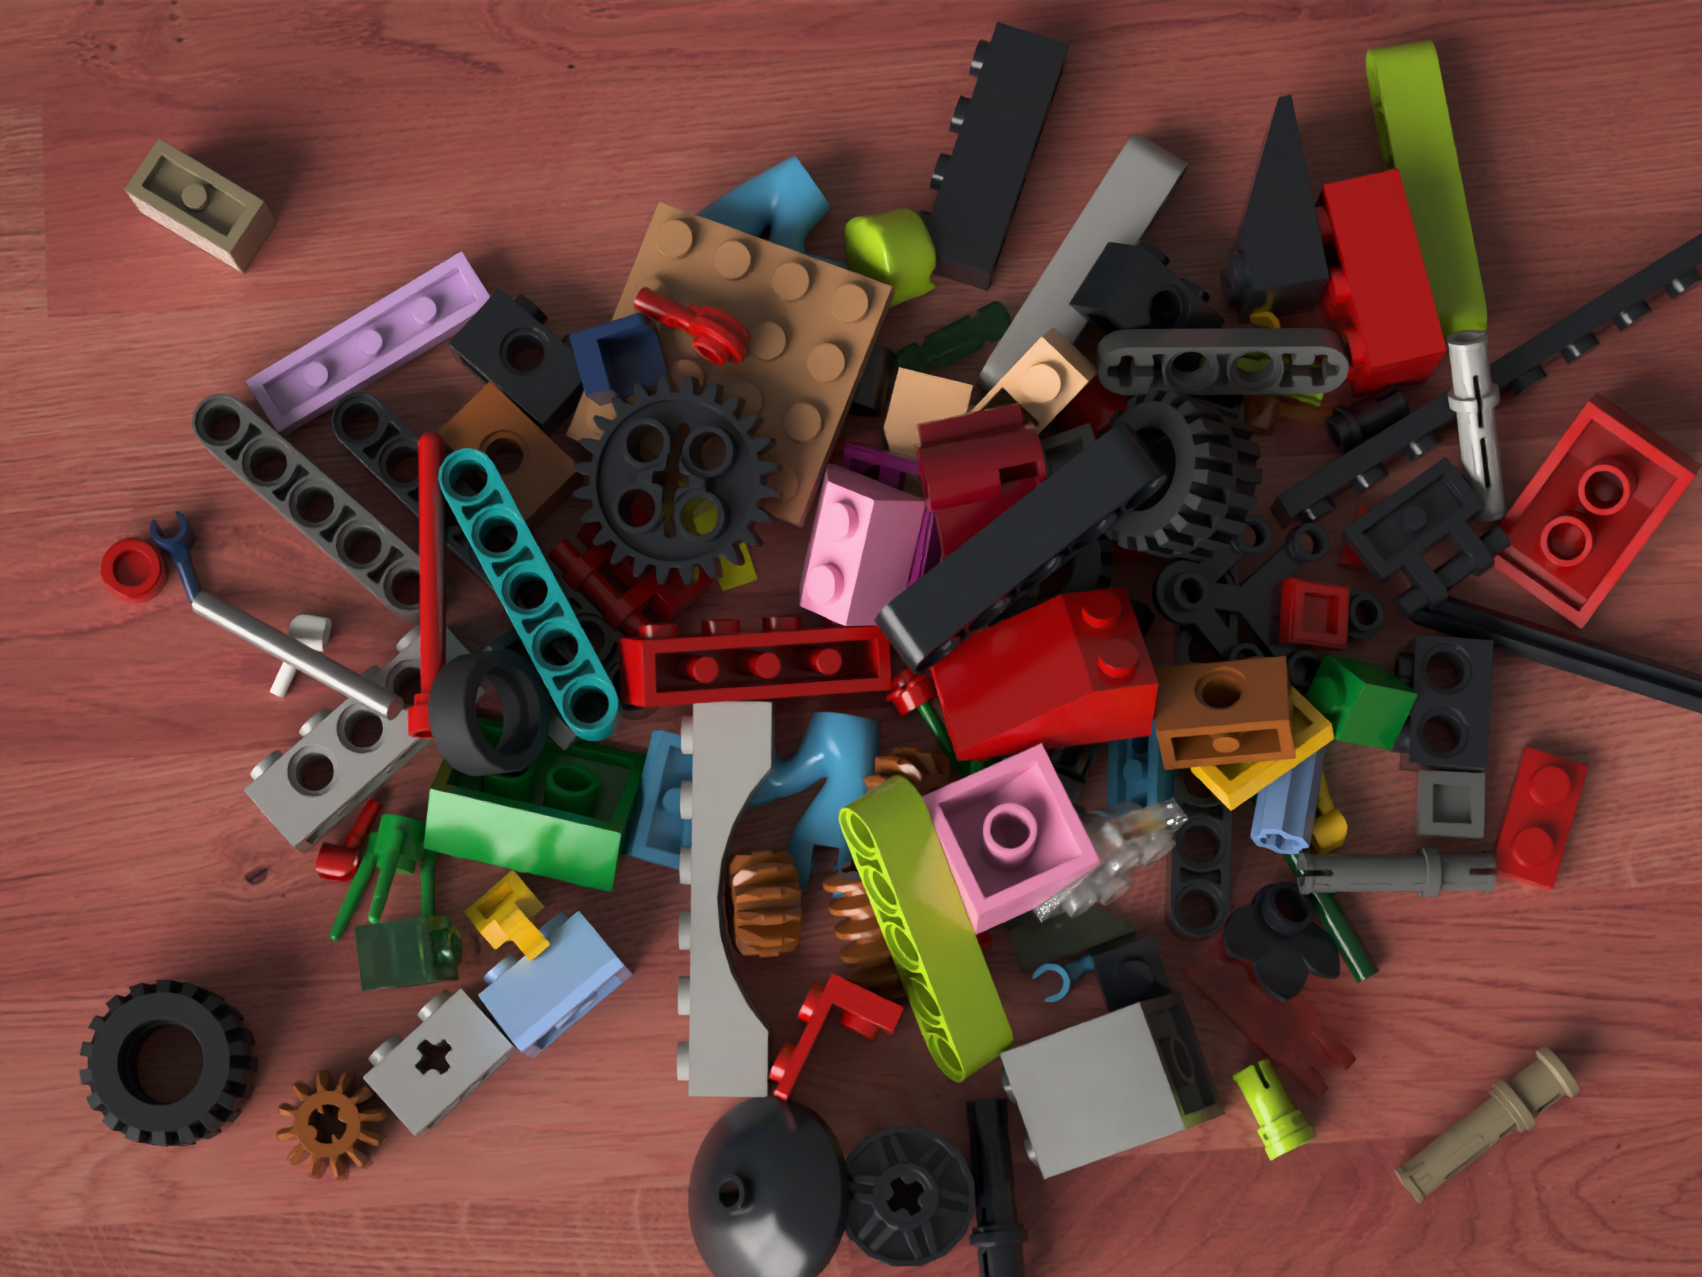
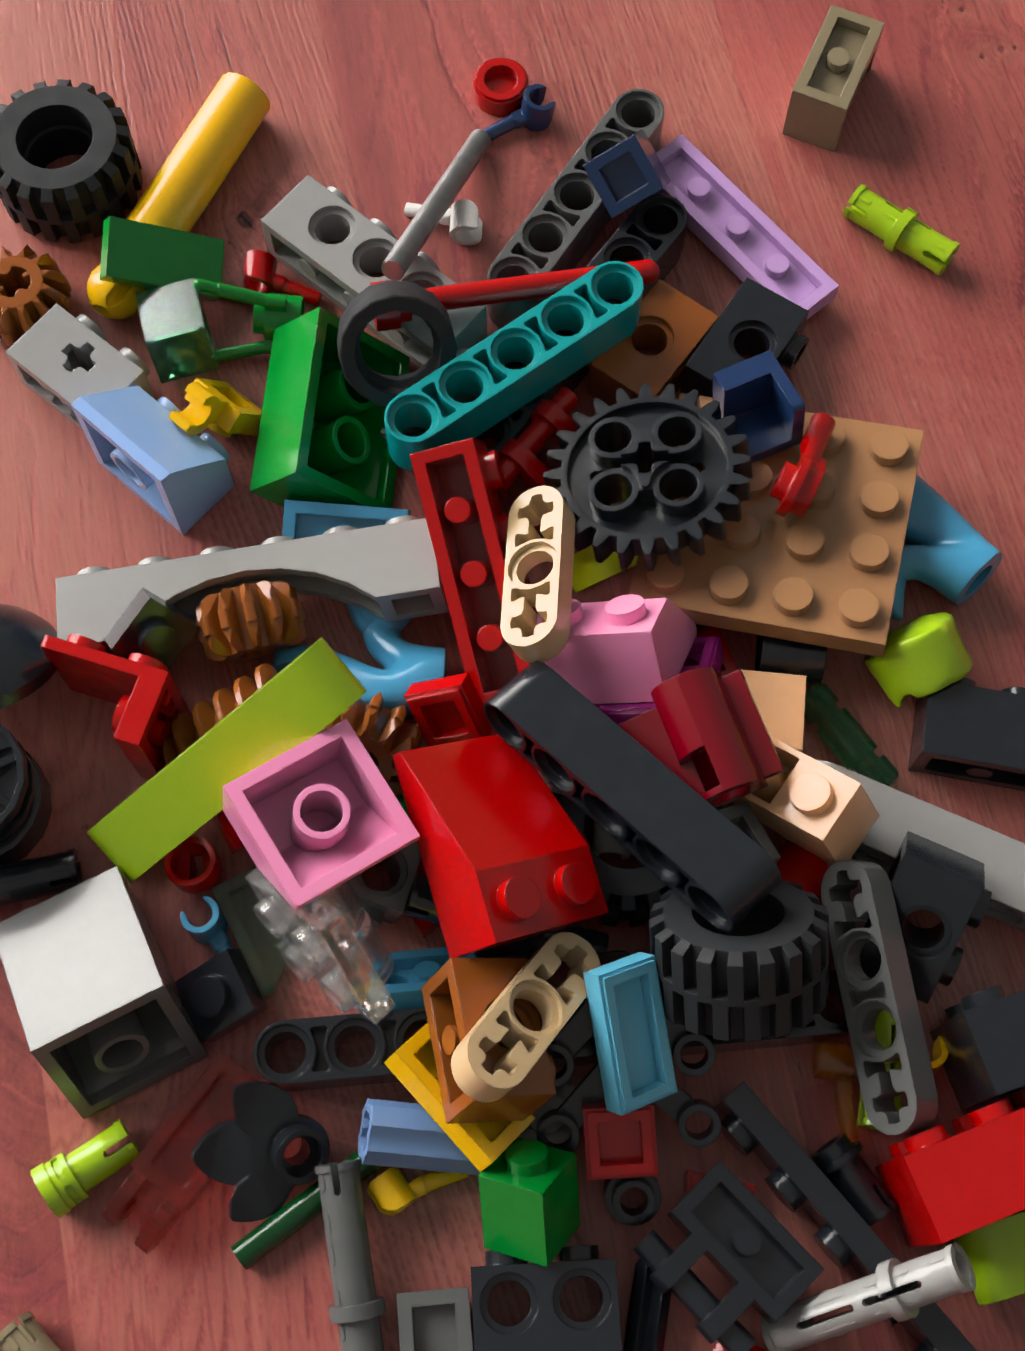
camera: 80 degrees right, 10 degrees down
none -> yellow piece [86,72,271,319]
none -> green tile [99,216,225,302]
none -> black plate [104,587,201,671]
none -> red hinge [164,836,222,894]
none -> red tile [404,673,493,747]
none -> tan beam [451,932,600,1102]
none -> tan beam [500,486,575,663]
none -> dark blue panel [583,129,671,218]
none -> medium azure tile [583,952,678,1116]
none -> lime pin [842,184,960,277]

